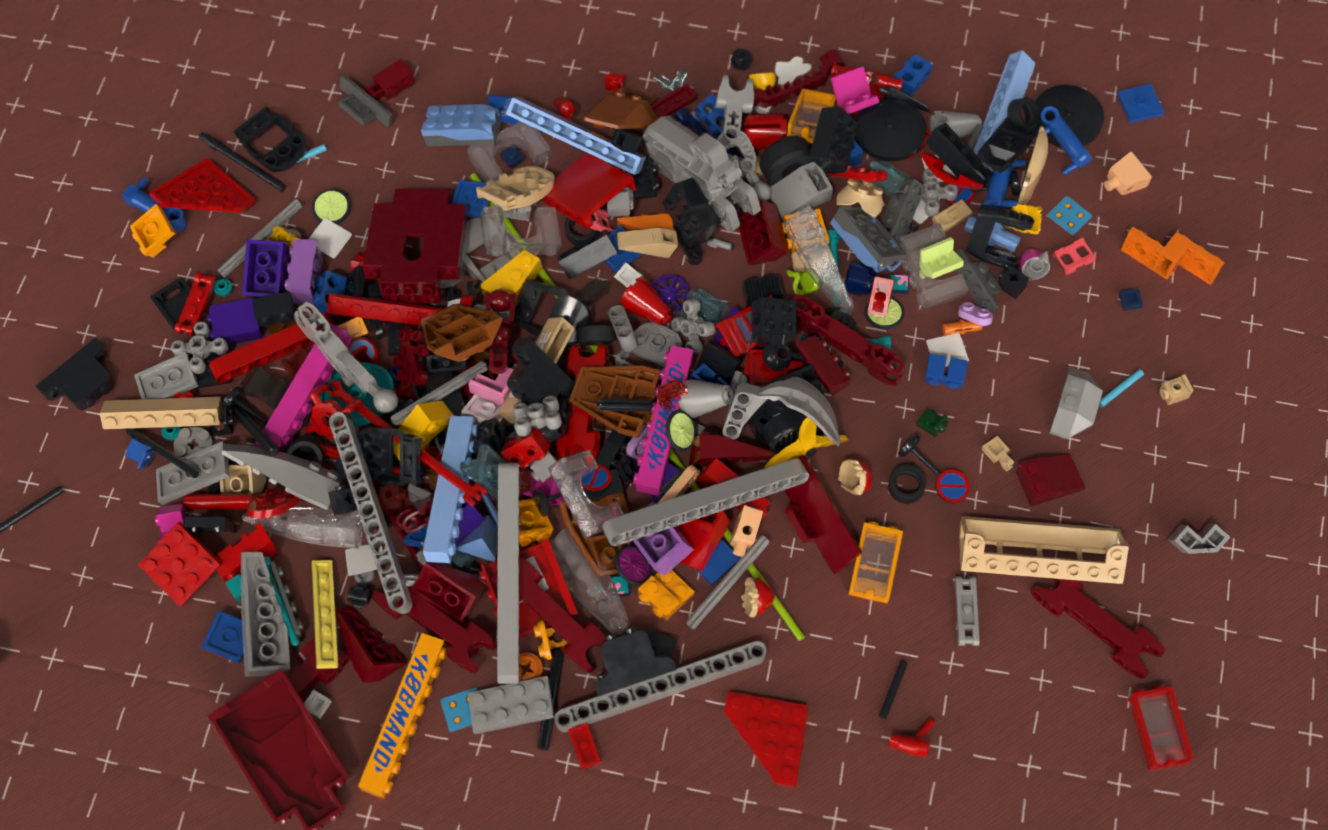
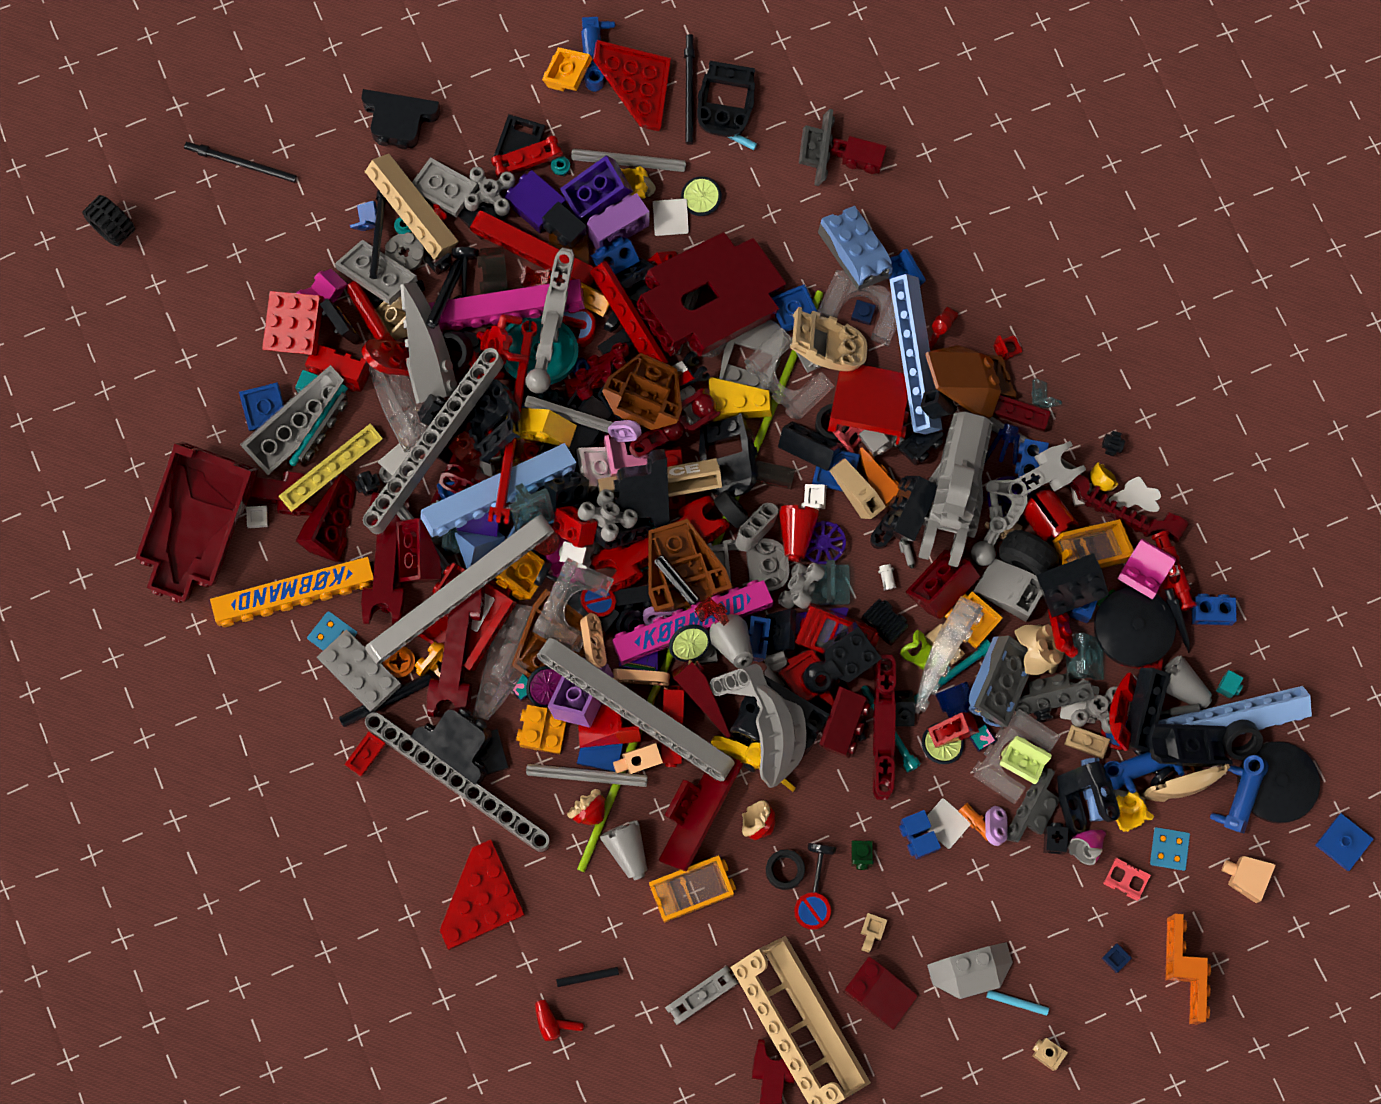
camera: 50 degrees right, 10 degrees up
none -> light nougat beam [580,613,607,669]
none -> light grey cone [600,820,648,880]
none -> lavender plate [608,420,641,442]
none -> white pin [878,564,896,591]
none -> teal plate [1216,670,1243,699]

